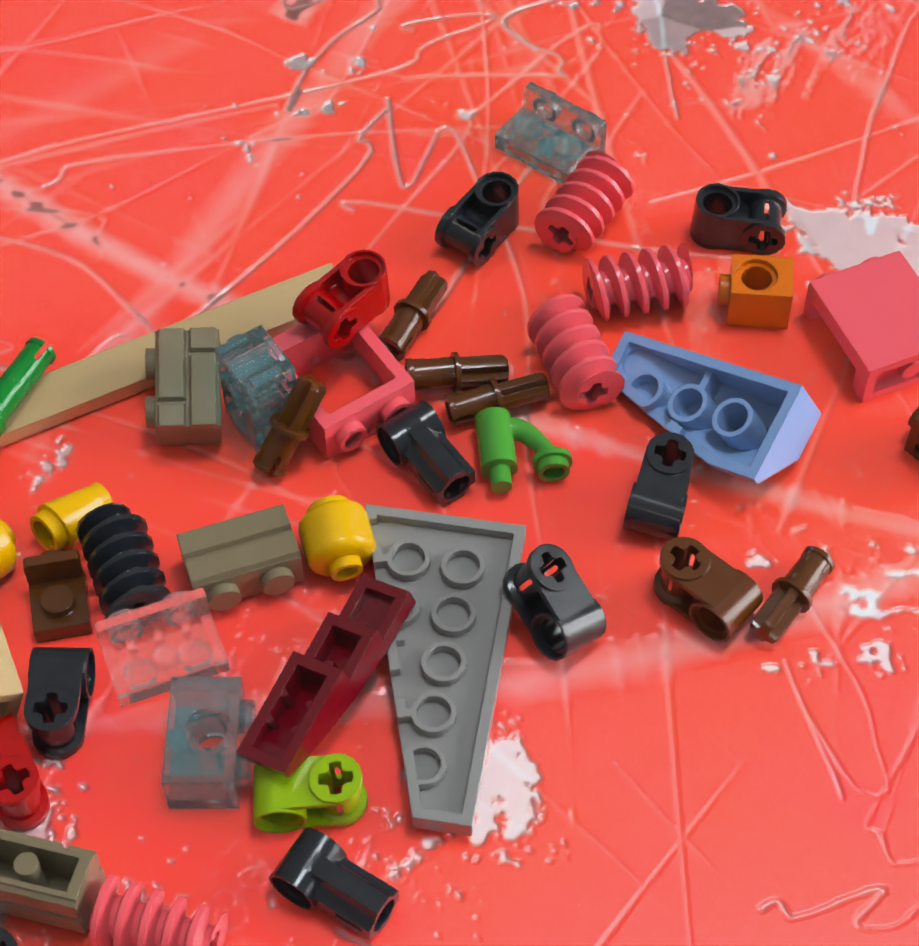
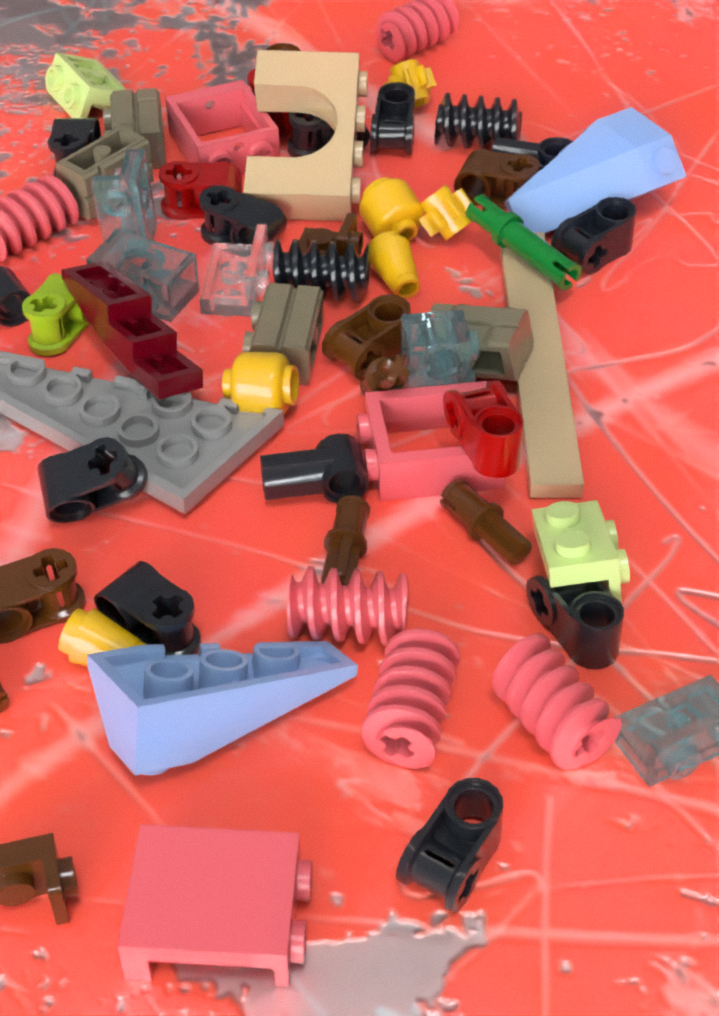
camera: 115 degrees right, 10 degrees down
reddish brown axle [404,352,509,393] -> none
bright green plant [474,407,573,493] -> none
orange brick [717,254,793,329] -> none
none -> yellow cone [58,608,148,666]
none -> clear light blue bracket [91,149,158,256]
none -> reddish brown piece [322,294,411,380]
none -> yellowish green bracket [531,500,630,604]

